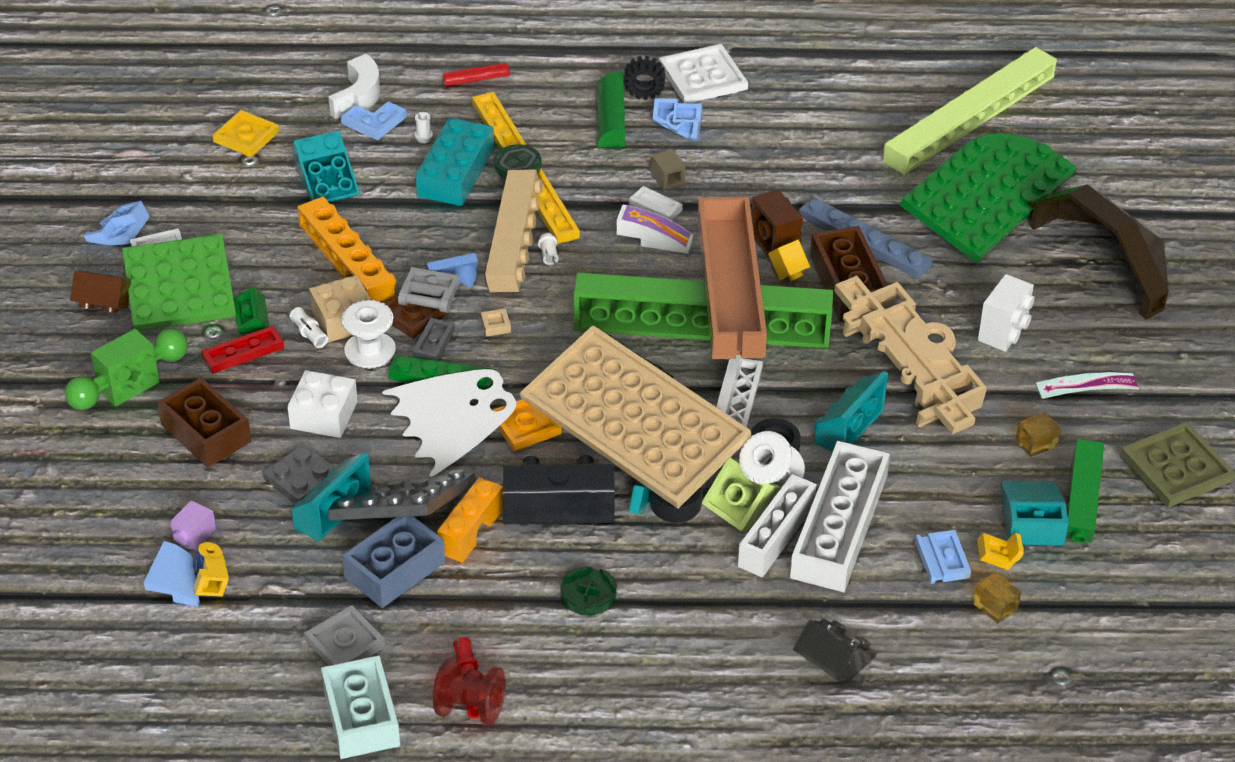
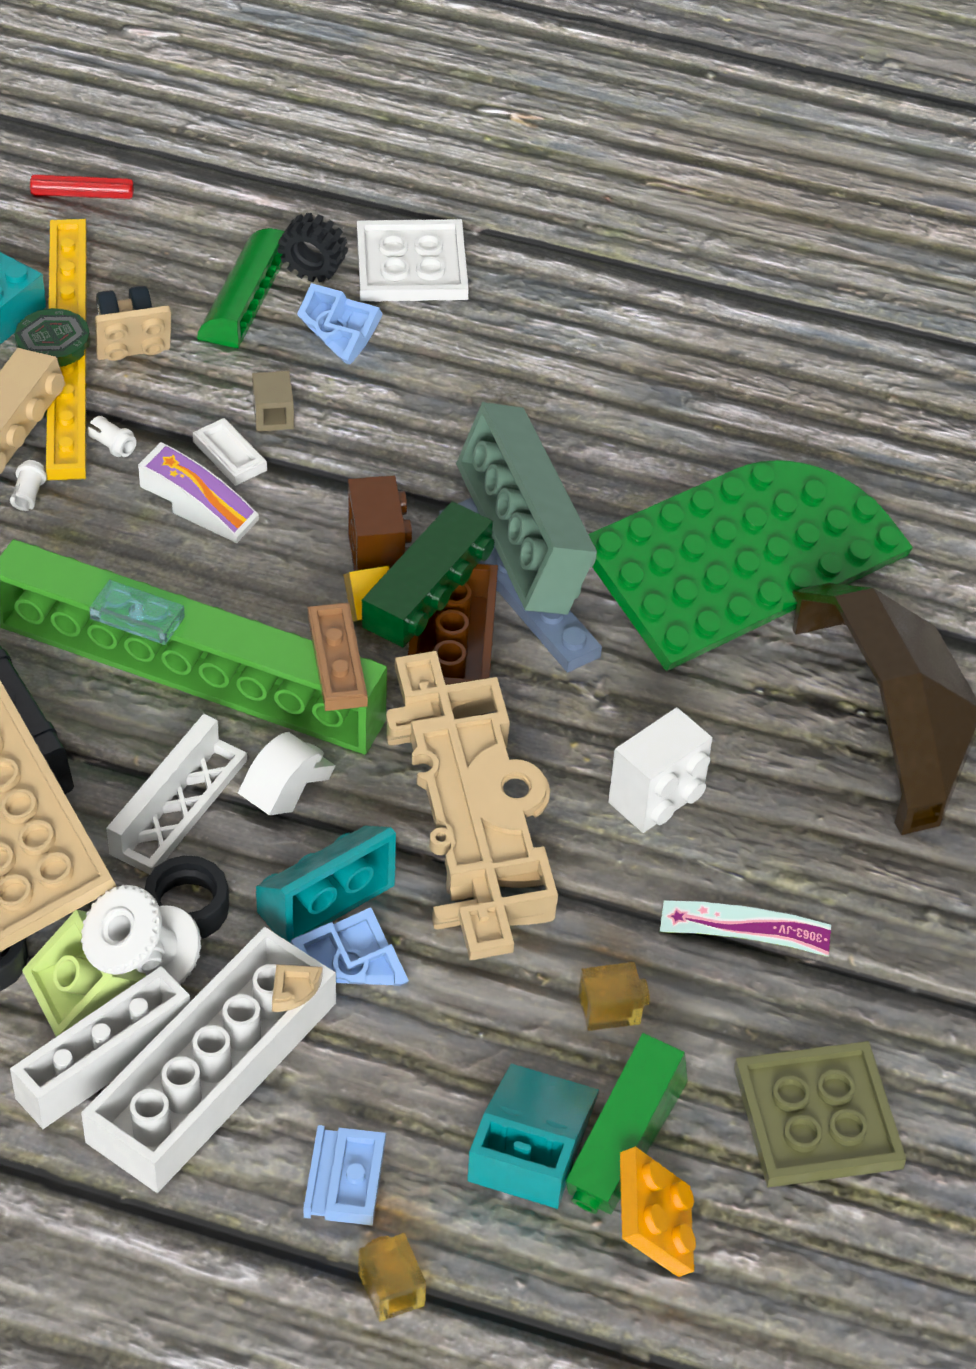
camera: 15 degrees right, 5 degrees up
nougat piece [698,197,767,359] -> none
clear smoke slope [792,618,877,682] -> none
yellowish green brick [883,47,1057,175] -> none
yellow bracket [977,532,1024,570] -> none
none -> white pin [87,416,136,457]
none -> clear light blue plate [89,580,185,645]
none -> tan plate [95,286,171,361]
none -> white brick [238,732,336,815]
none -> tan tile [272,964,323,1012]
none -> light blue slope [290,907,409,986]
none -> medium nougat tile [308,602,368,711]
none -> dark green brick [362,501,495,648]
none -> sand green brick [456,402,597,615]
none -> light orange plate [620,1146,696,1277]

